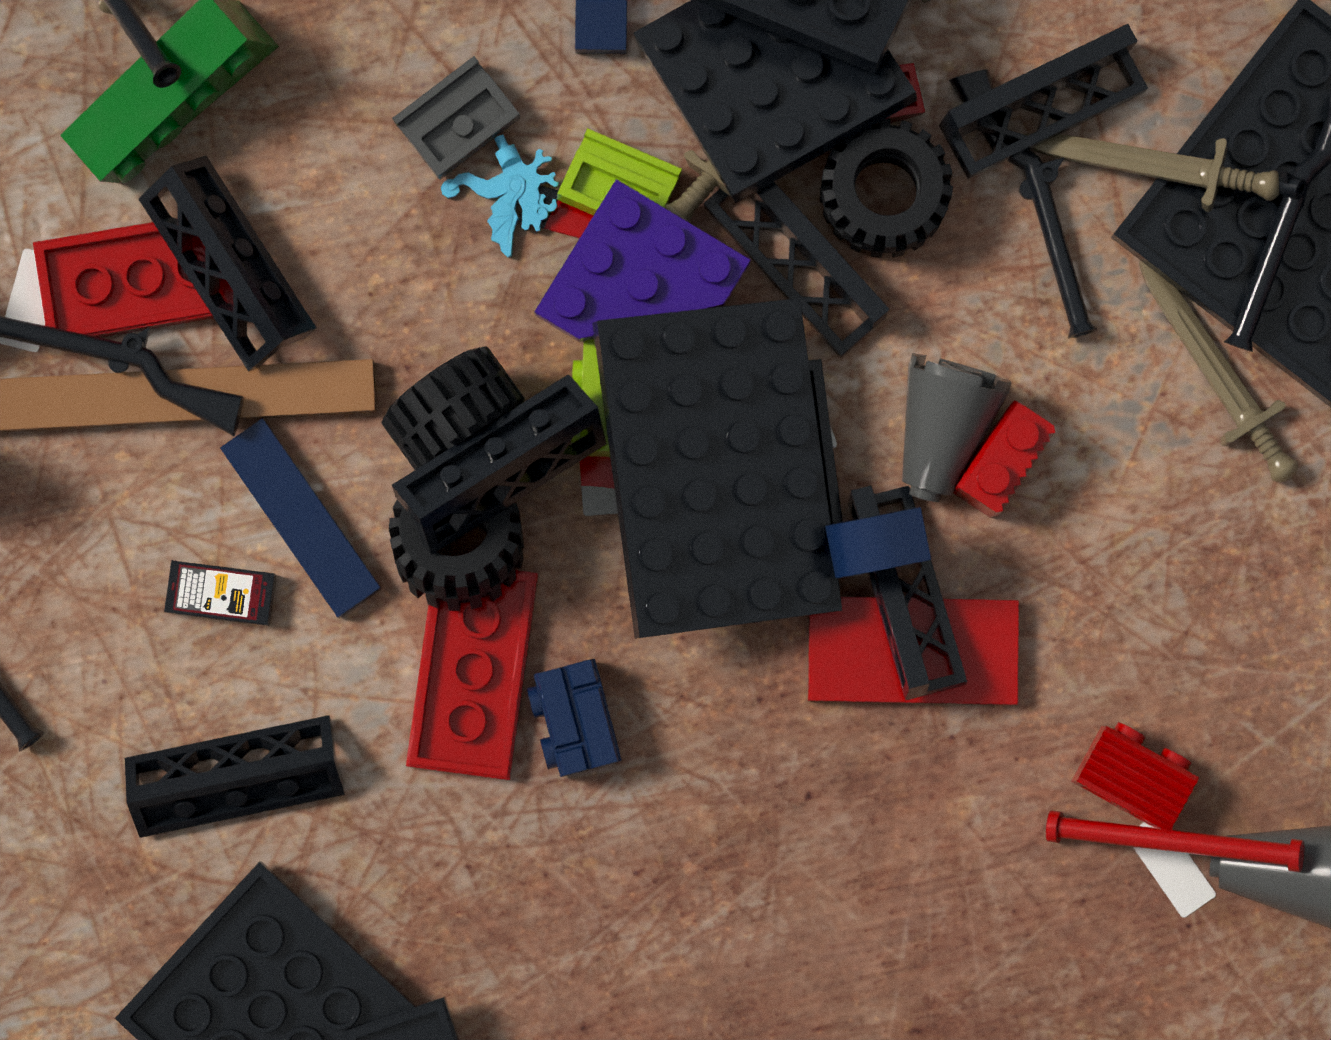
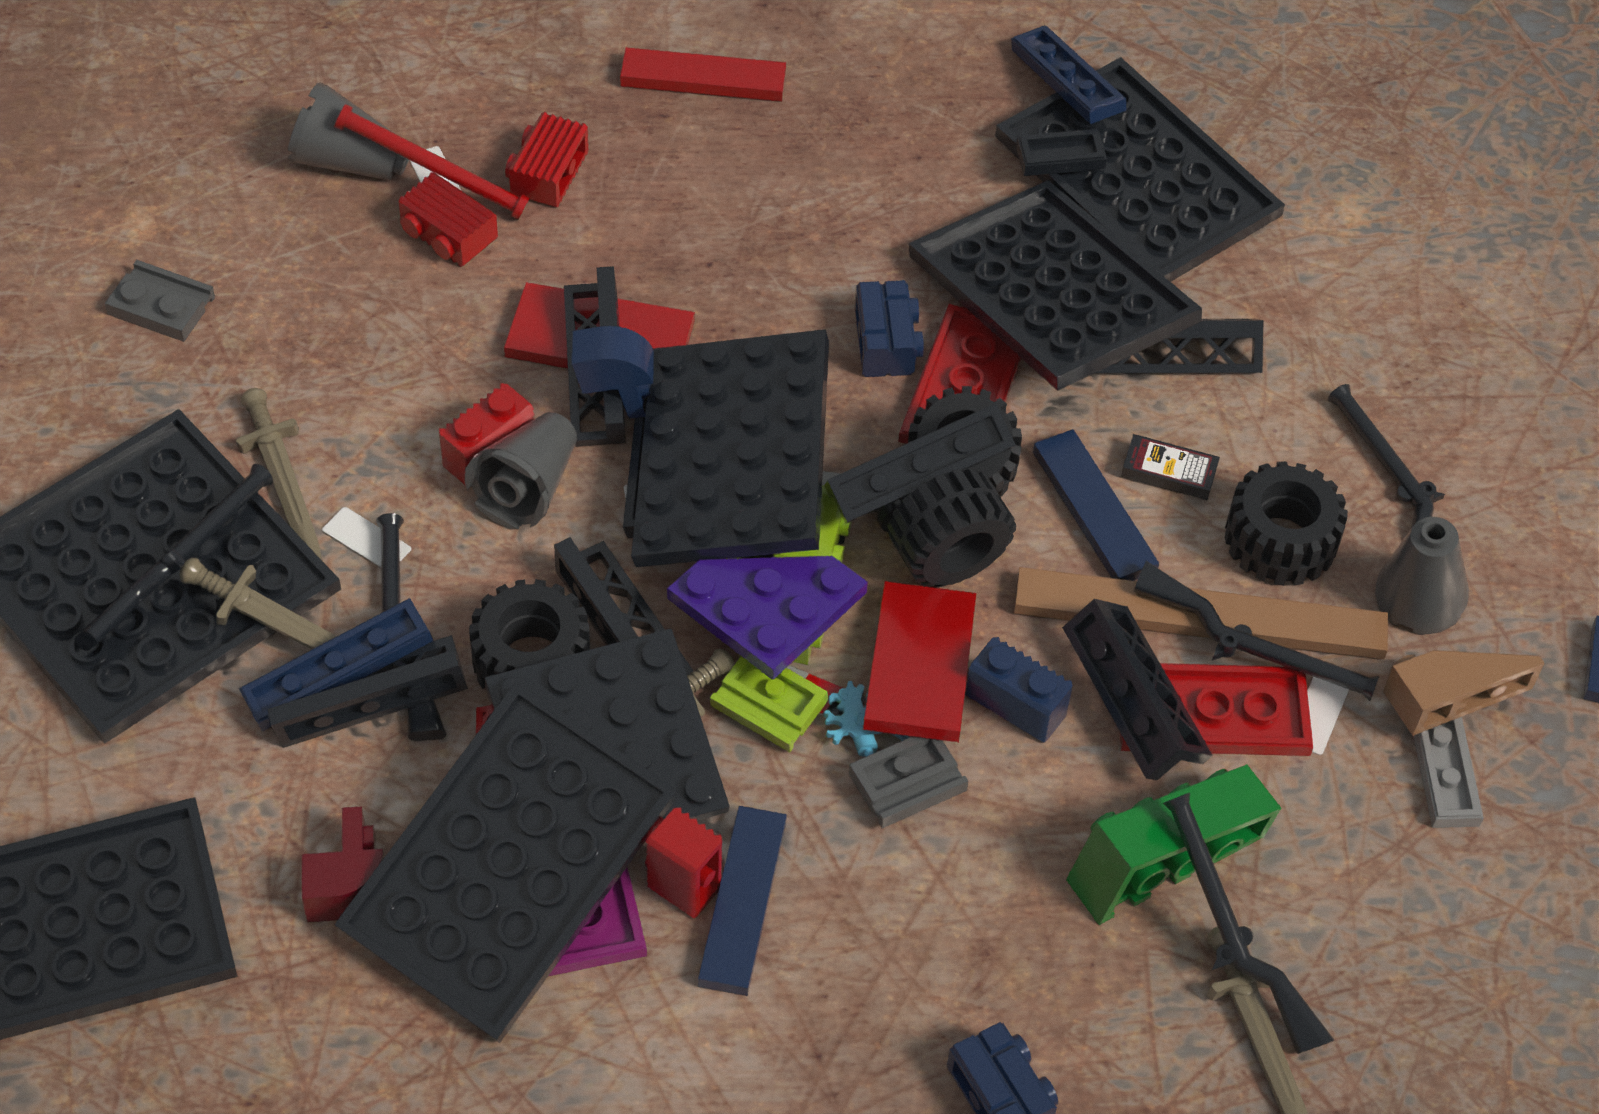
camera: 175 degrees left, 30 degrees down
none -> dark blue tile [239,598,434,732]
none -> white sticker [322,507,412,567]
none -> red brick [505,112,589,207]
none -> red tile [863,581,977,743]
none -> black plate [909,180,1202,391]
none -> dark blue brick [965,637,1073,743]
none -> black tyre [1224,461,1348,586]

